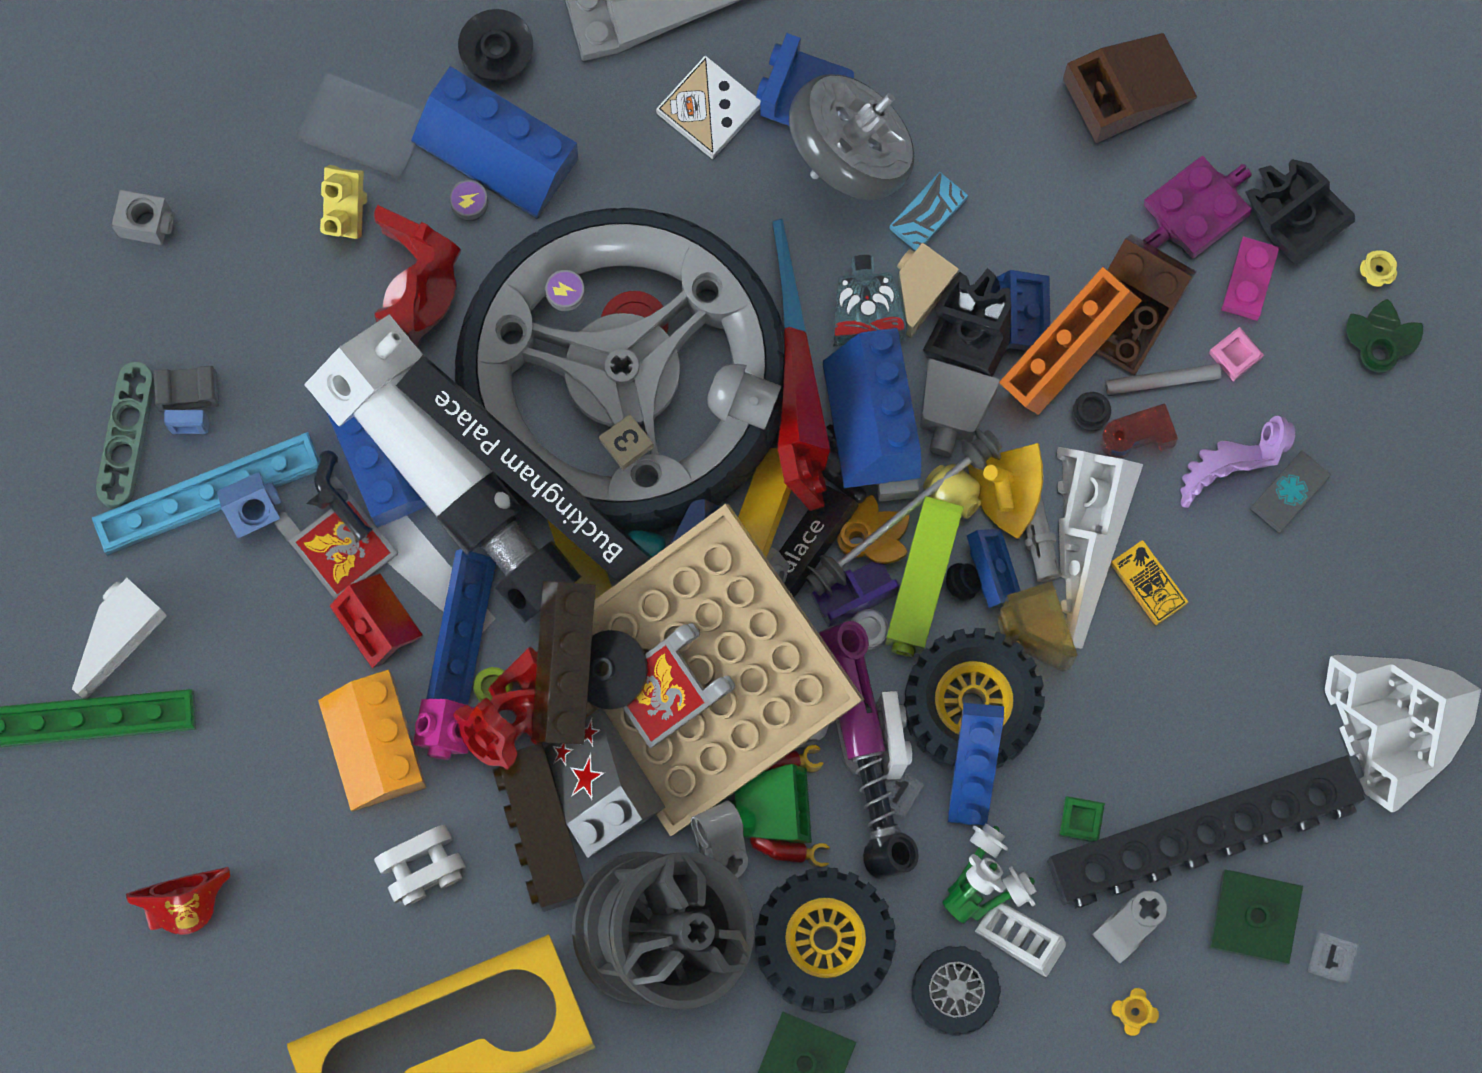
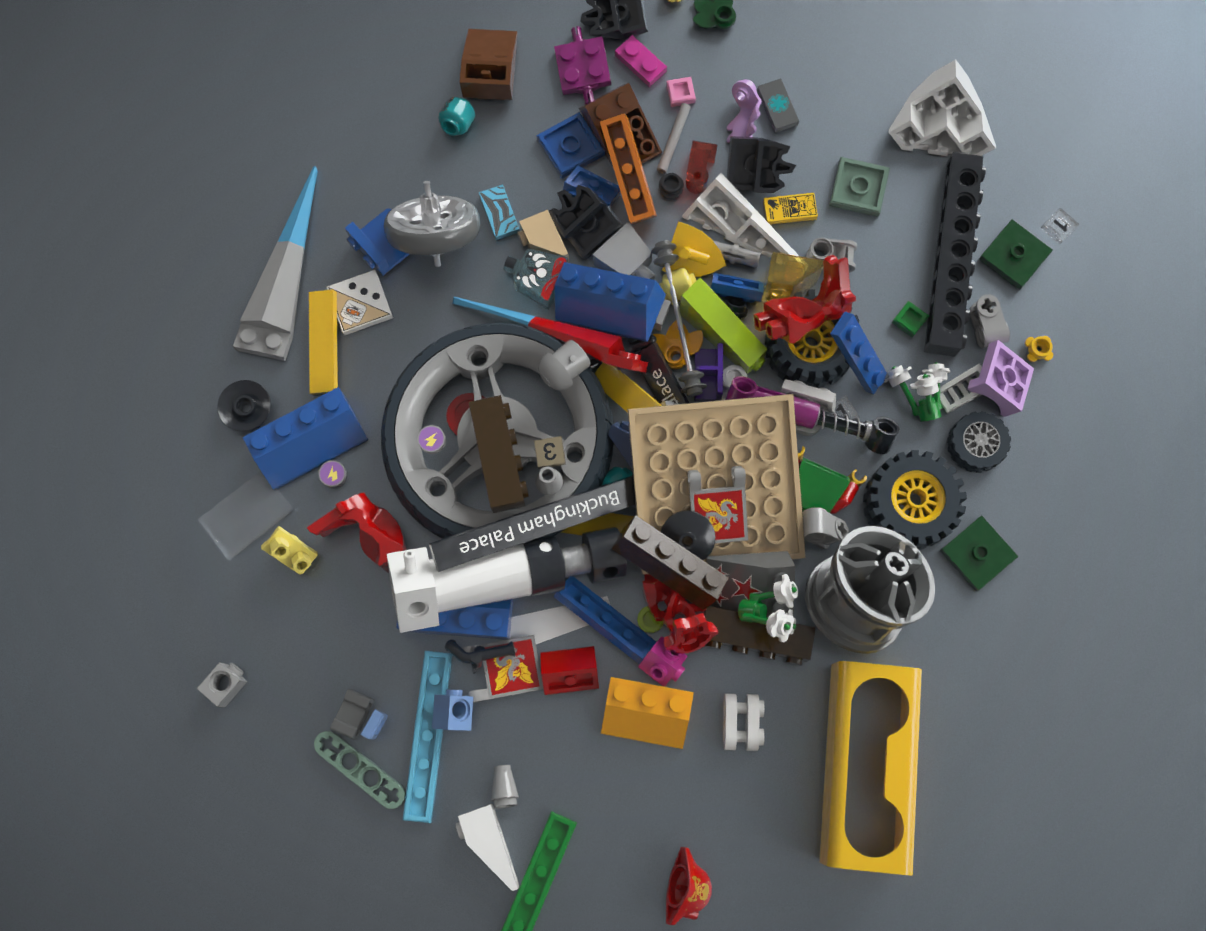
camera: 60 degrees left, 0 degrees up
none -> yellow tile [309,289,338,395]
none -> teal head [438,97,475,136]
none -> dark brown brick [469,395,529,513]
none -> light grey cone [491,765,519,808]
none -> light grey cone [535,466,563,495]
none -> blue tile [536,112,605,179]
none -> black plate [727,136,796,193]
none -> plant [738,574,798,642]
none -> red hips [753,255,856,344]
none -> light grey piece [805,237,857,272]
none -> sand green tile [829,157,890,217]
none -> lavender piece [968,340,1034,417]

